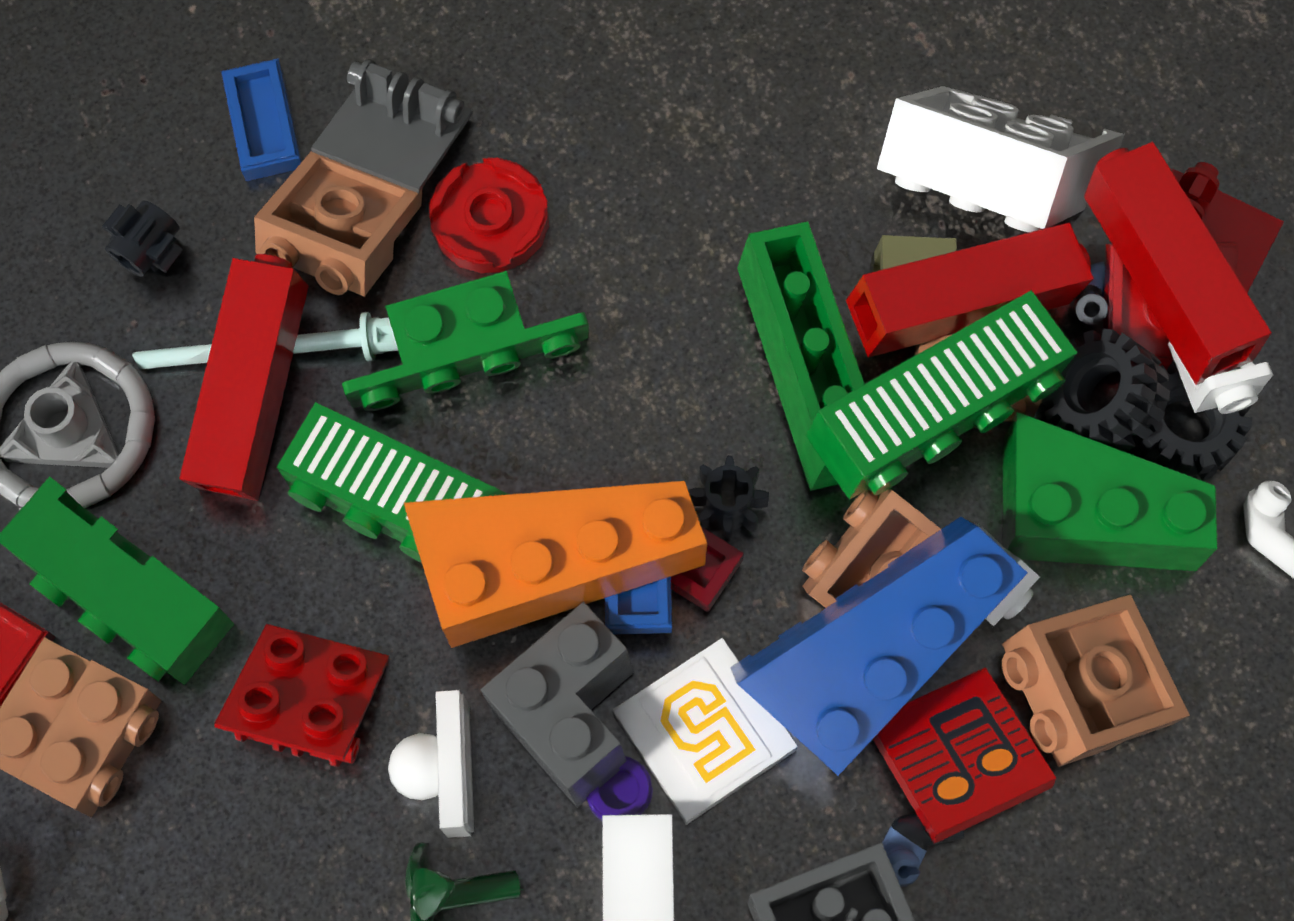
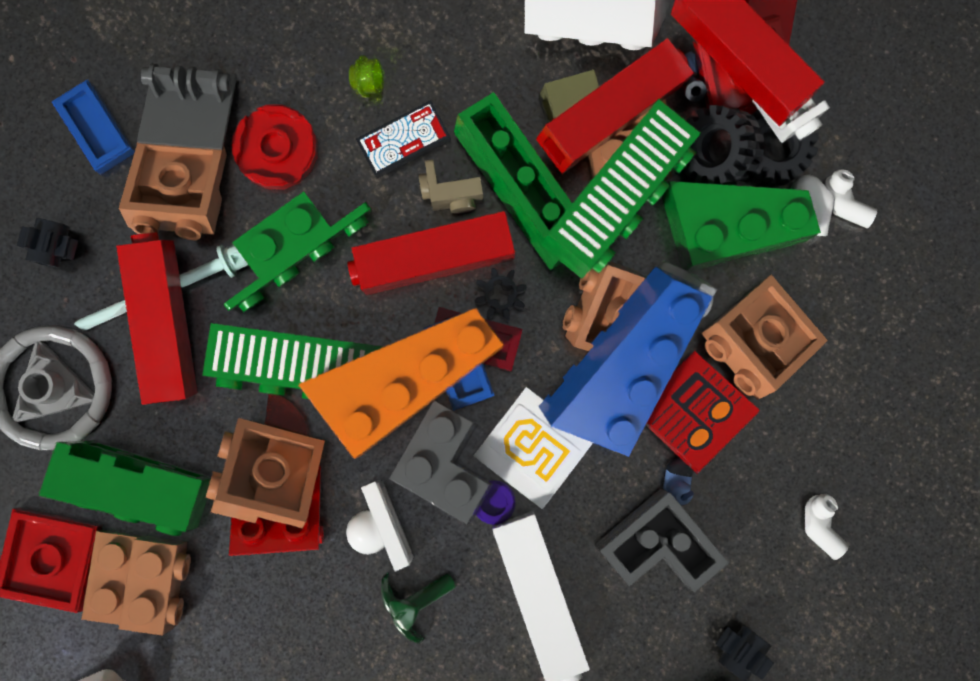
camera: 20 degrees left, 15 degrees up
none -> nougat plate [205,418,325,528]
none -> clear red tile [265,394,309,437]
none -> red brick [347,211,515,295]
none -> clear neon green plate [349,55,383,98]
none -> tile [356,100,451,179]
none -> dark tan bracket [418,159,483,214]
none -> white arm [792,174,834,236]

